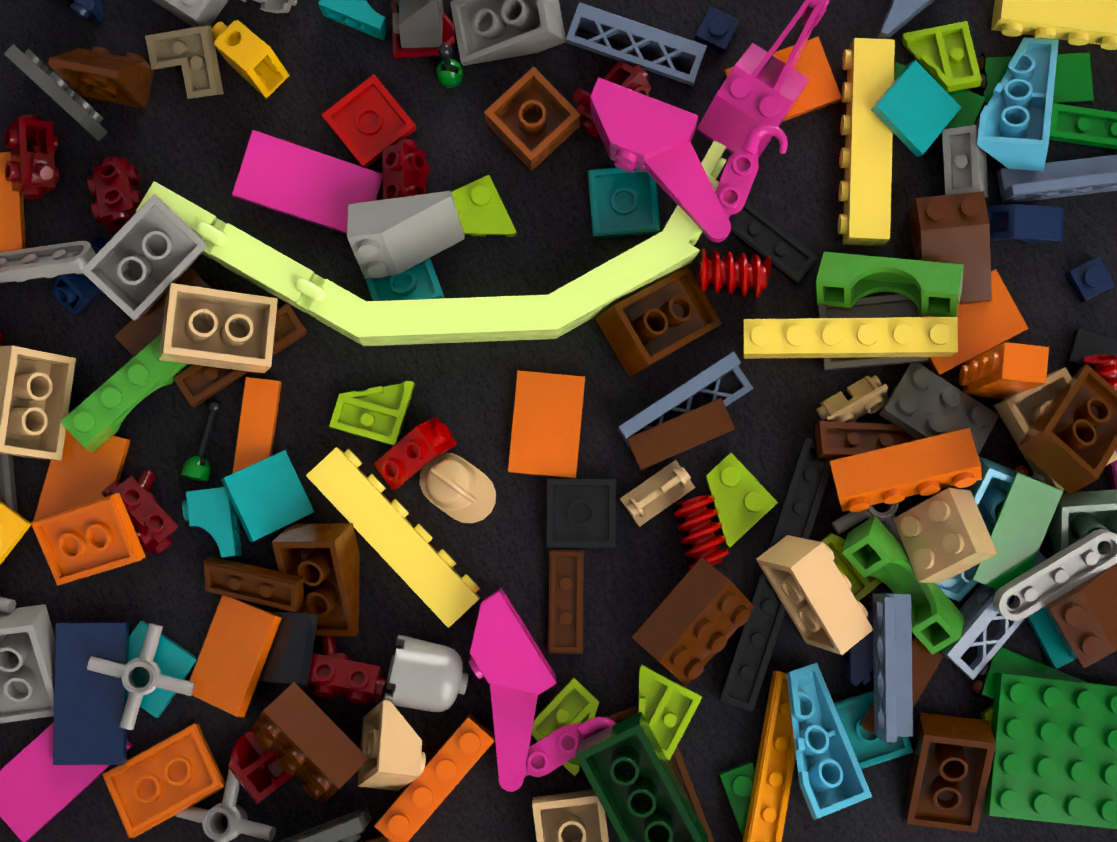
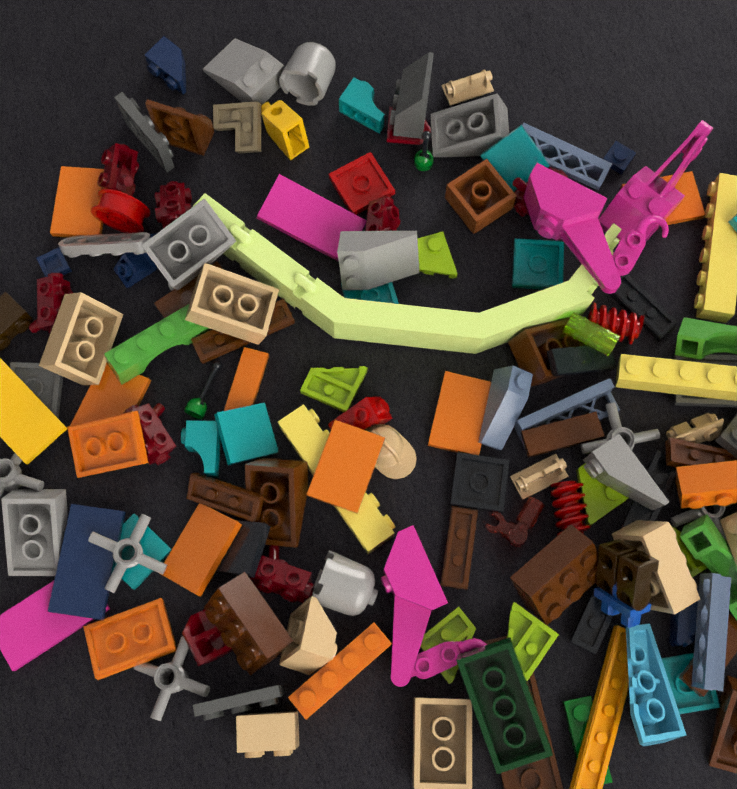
camera: 10 degrees right, 10 degrees down
none -> red wheel [91,189,150,233]
none -> orange tile [306,420,385,514]
none -> sand blue slope [478,365,533,450]
none -> teal tile [481,125,550,192]
none -> clear red bar [485,497,545,547]
none -> black tile [546,344,617,377]
none -> clear neon green axle [563,312,620,356]
none -> light grey bar [581,402,660,454]
none -> light grey slope [583,434,669,511]
none -> dark brown hips [594,539,659,628]

